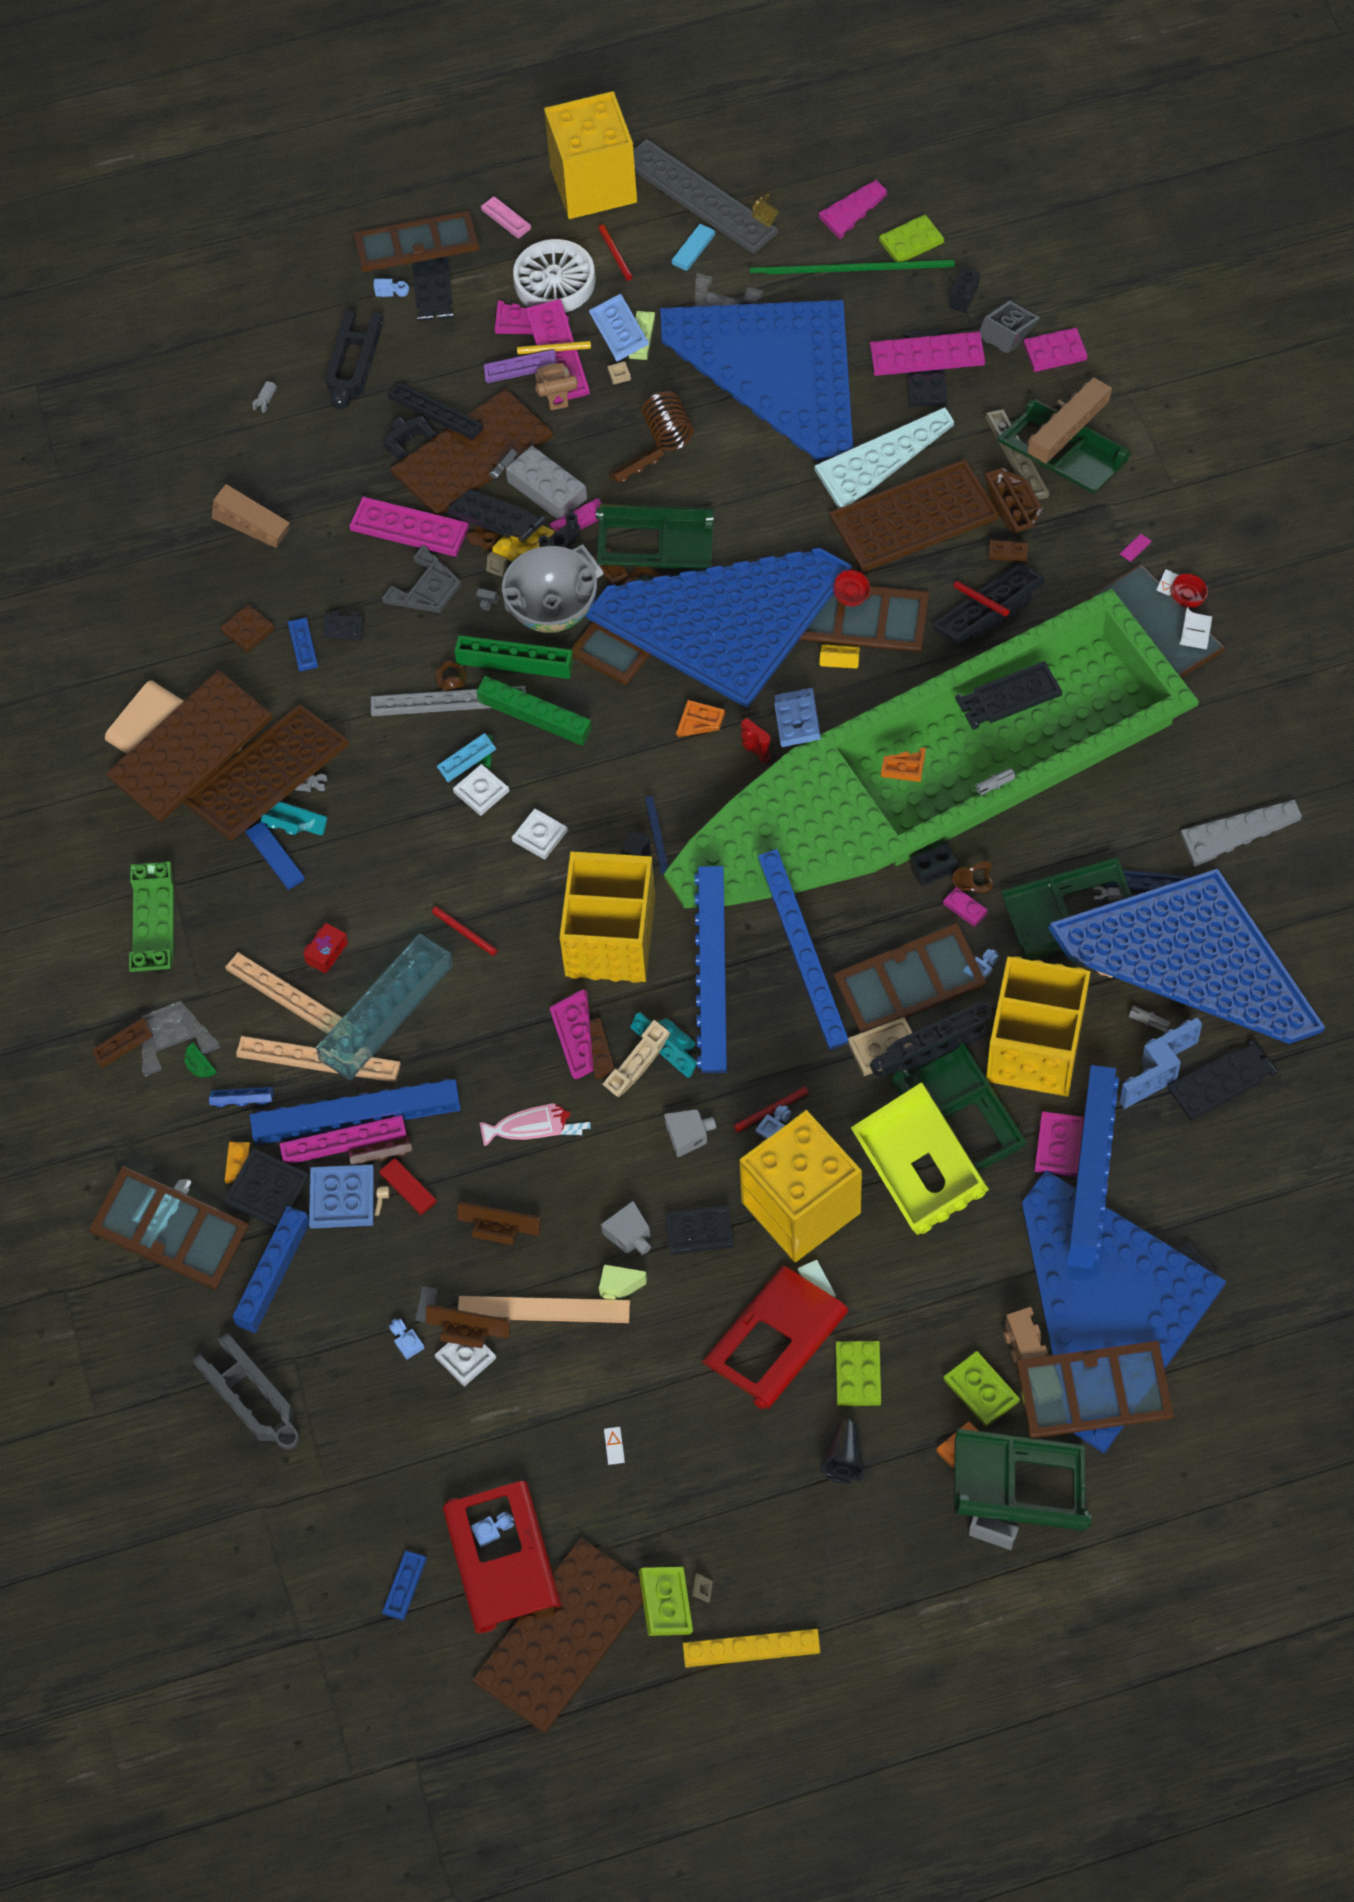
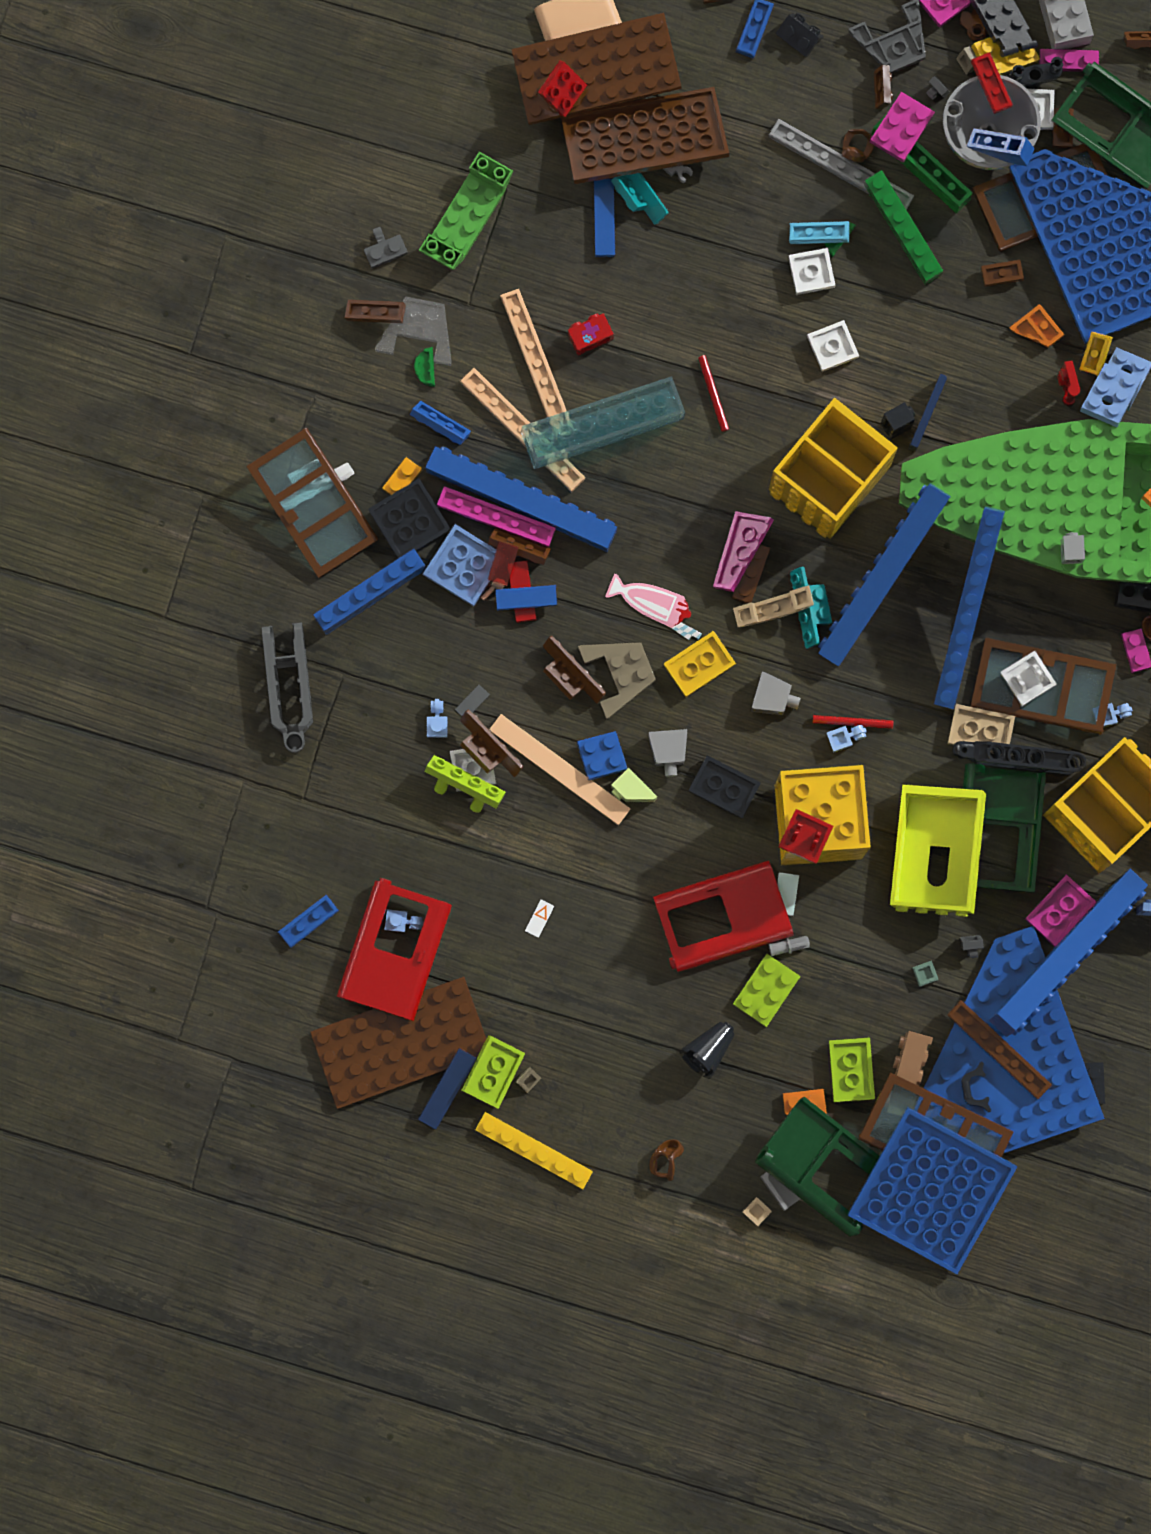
camera: 30 degrees right, 20 degrees up
none -> dark grey plate [364,227,408,269]
none -> dark blue tile [418,1048,477,1129]
none -> lime plate [424,755,506,813]
none -> clear red plate [487,541,519,585]
none -> blue tile [496,585,557,611]
none -> red plate [538,60,587,117]
none -> blue plate [577,731,628,781]
none -> dark tan wing [578,643,656,720]
none -> reddish brown piece [649,1139,684,1181]
none -> yellow plate [663,631,736,698]
none -> tan plate [743,1197,772,1226]
none -> light grey axle [768,936,810,956]
none -> red plate [778,809,834,864]
none -> blue plate [848,1107,1017,1274]
none -> dark pink plate [870,92,935,162]
none -> reddish brown plate [874,65,893,110]
none -> sand green tile [912,960,939,987]
none -> reddish brown tile [947,1000,1052,1100]
none -> dark grey tile [960,935,984,958]
none -> black helmet [961,1061,991,1113]
none -> blue slope [967,128,1034,166]
none -> red tile [971,52,1013,114]
none -> reddish brown plate [980,260,1024,287]
none -> white plate [1000,651,1057,707]
none -> light grey brick [1060,532,1085,564]
none -> yellow slope [1079,332,1113,376]

